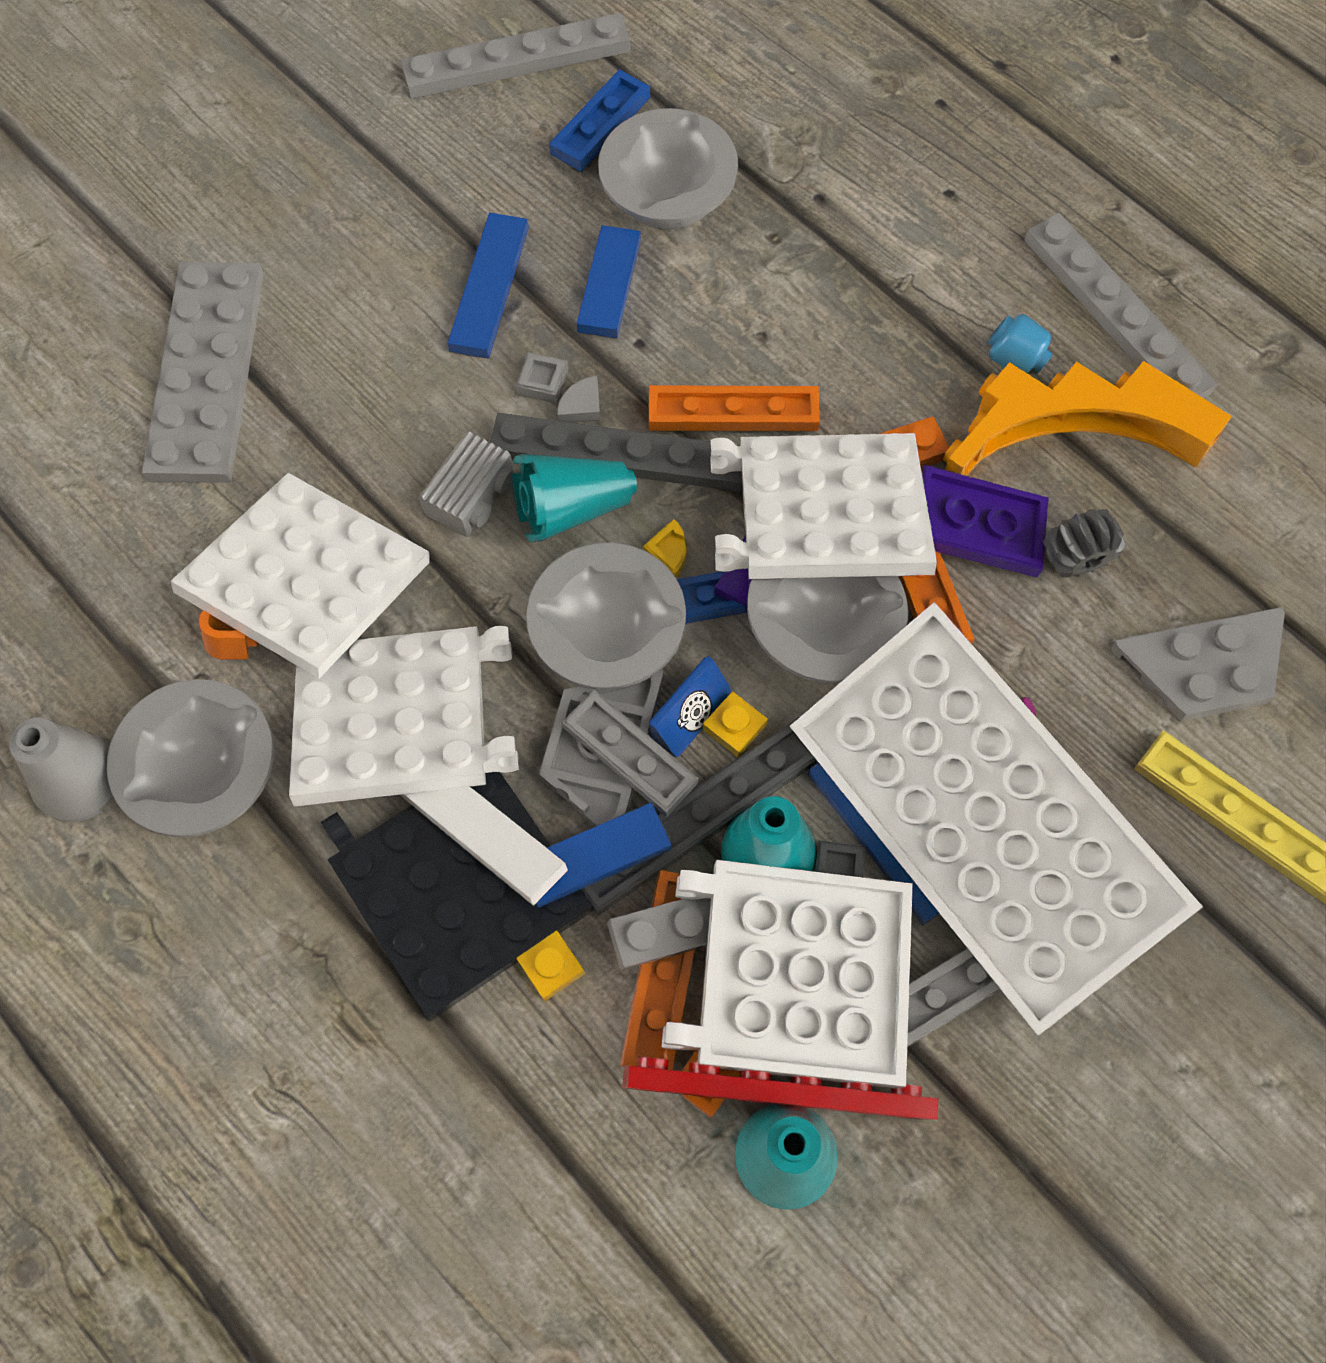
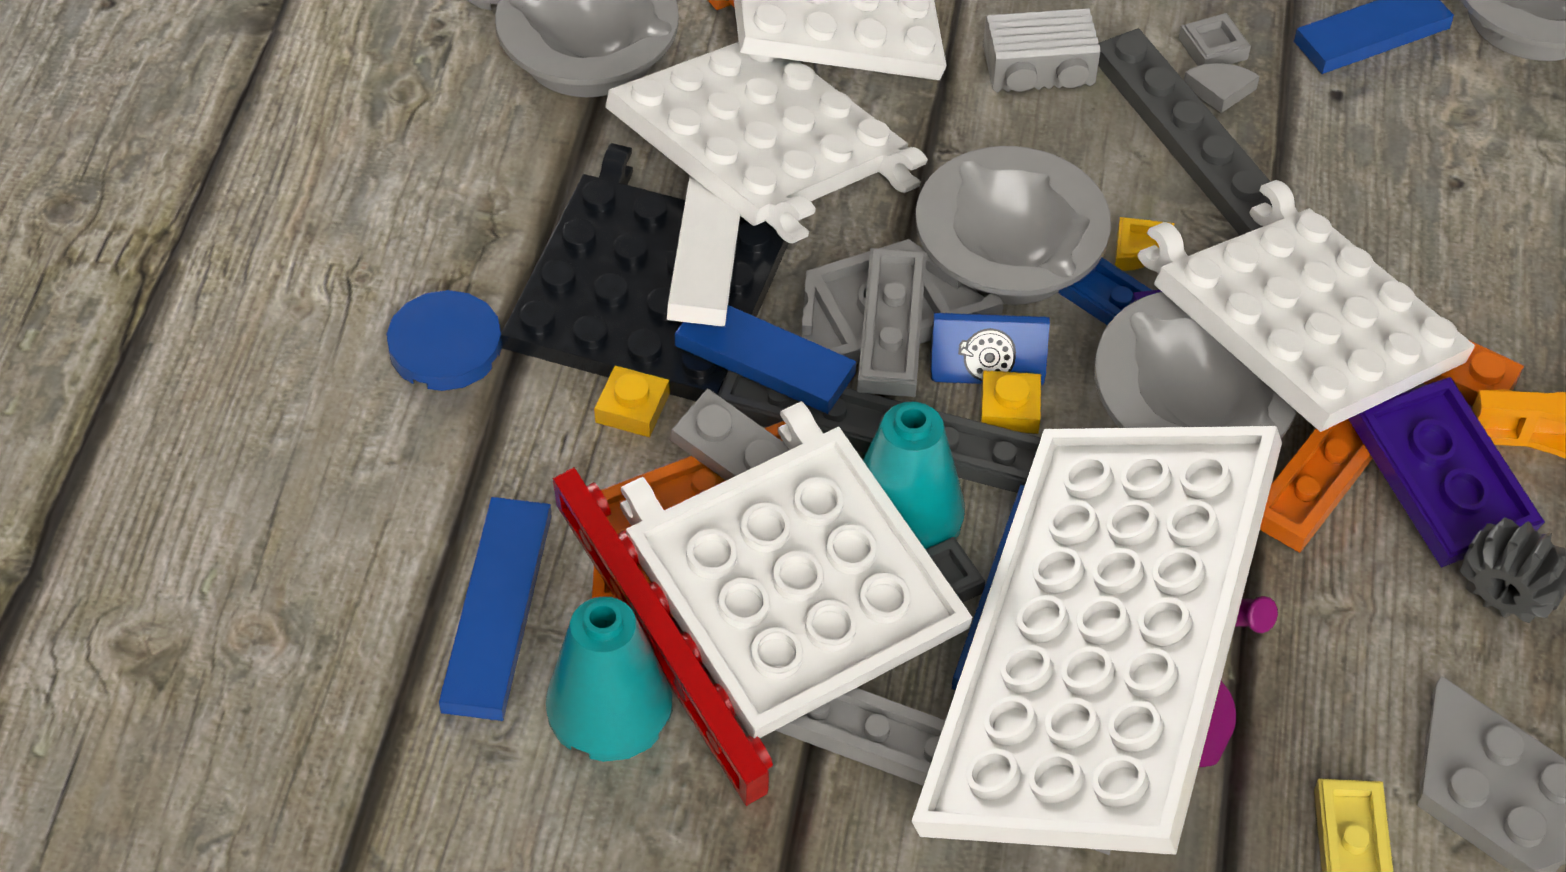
camera: 50 degrees right, 15 degrees down
teal cone [512,454,637,543] -> none
orange plate [649,385,820,431] -> none
none -> blue tile [386,290,502,391]
none -> blue tile [439,497,552,721]

